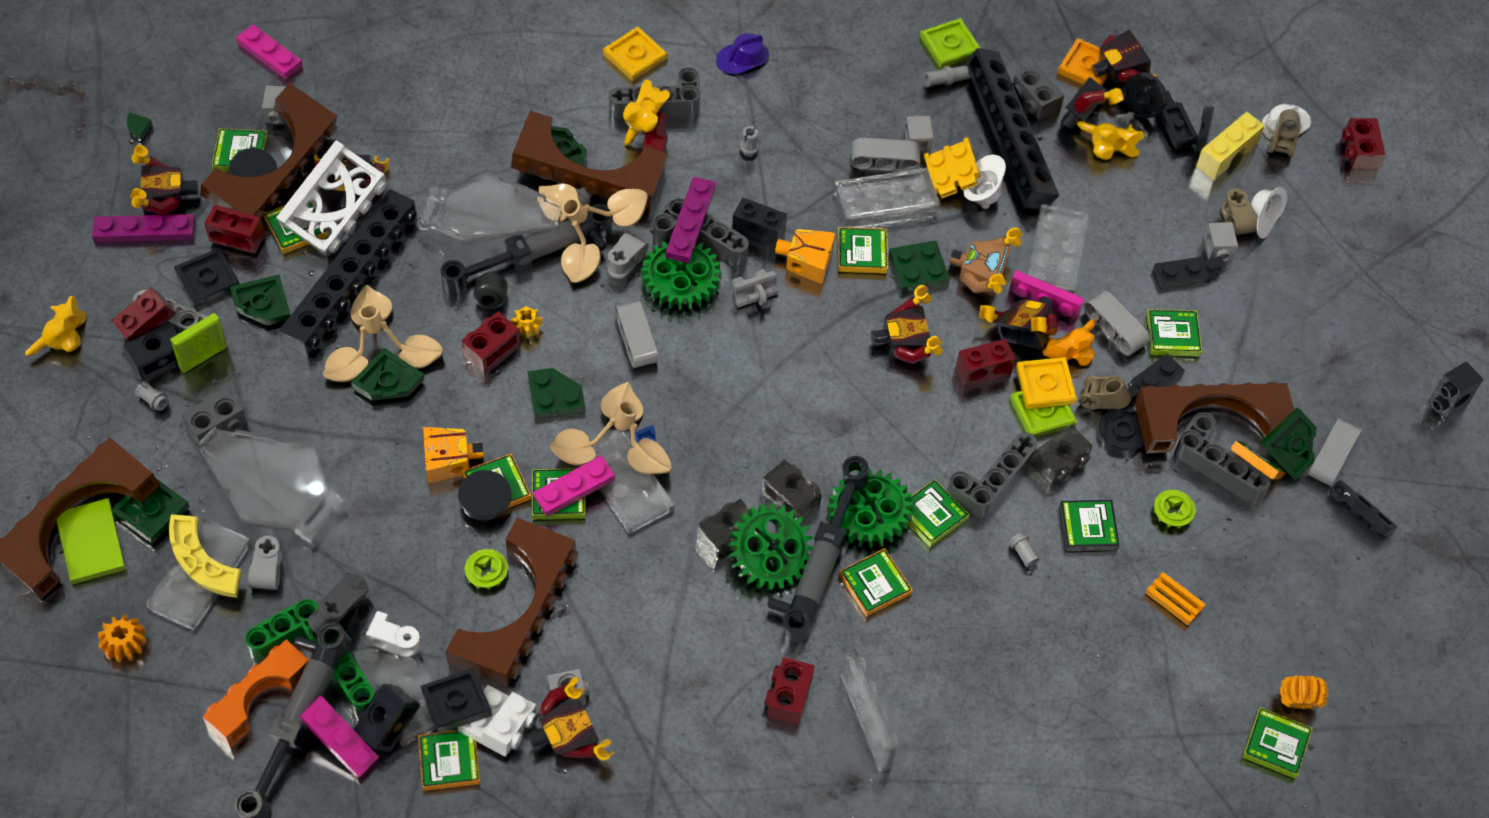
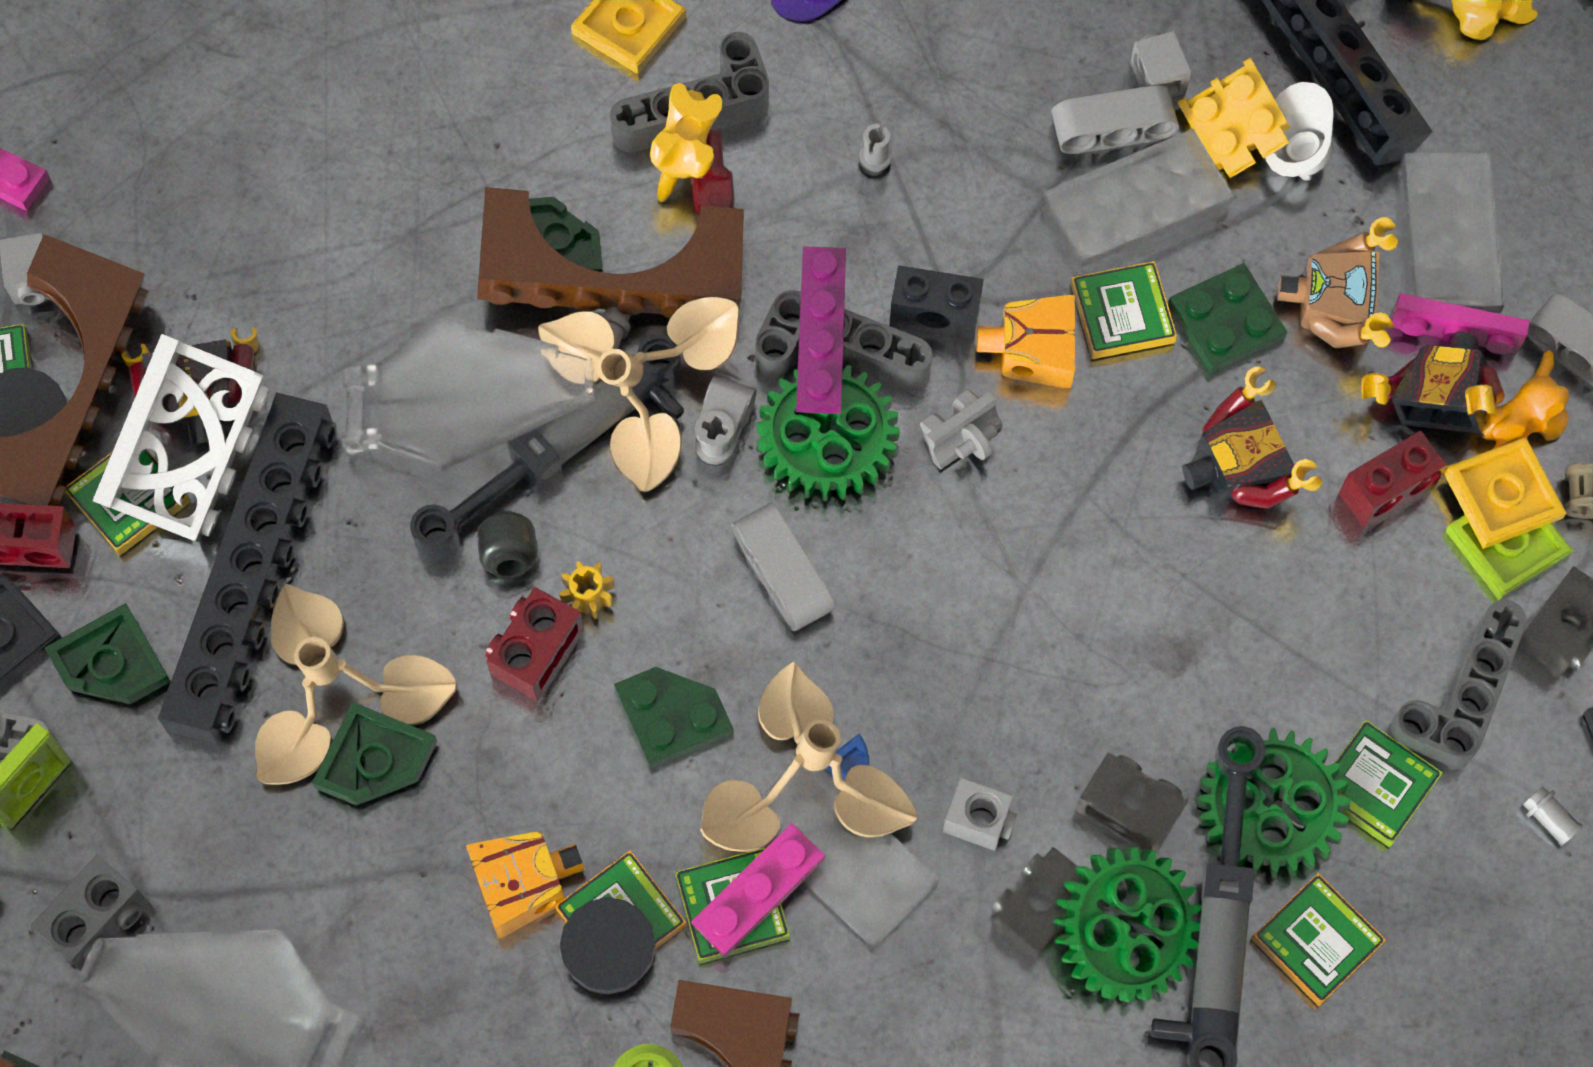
camera: 10 degrees left, 10 degrees up
none -> light grey brick [943,777,1017,851]

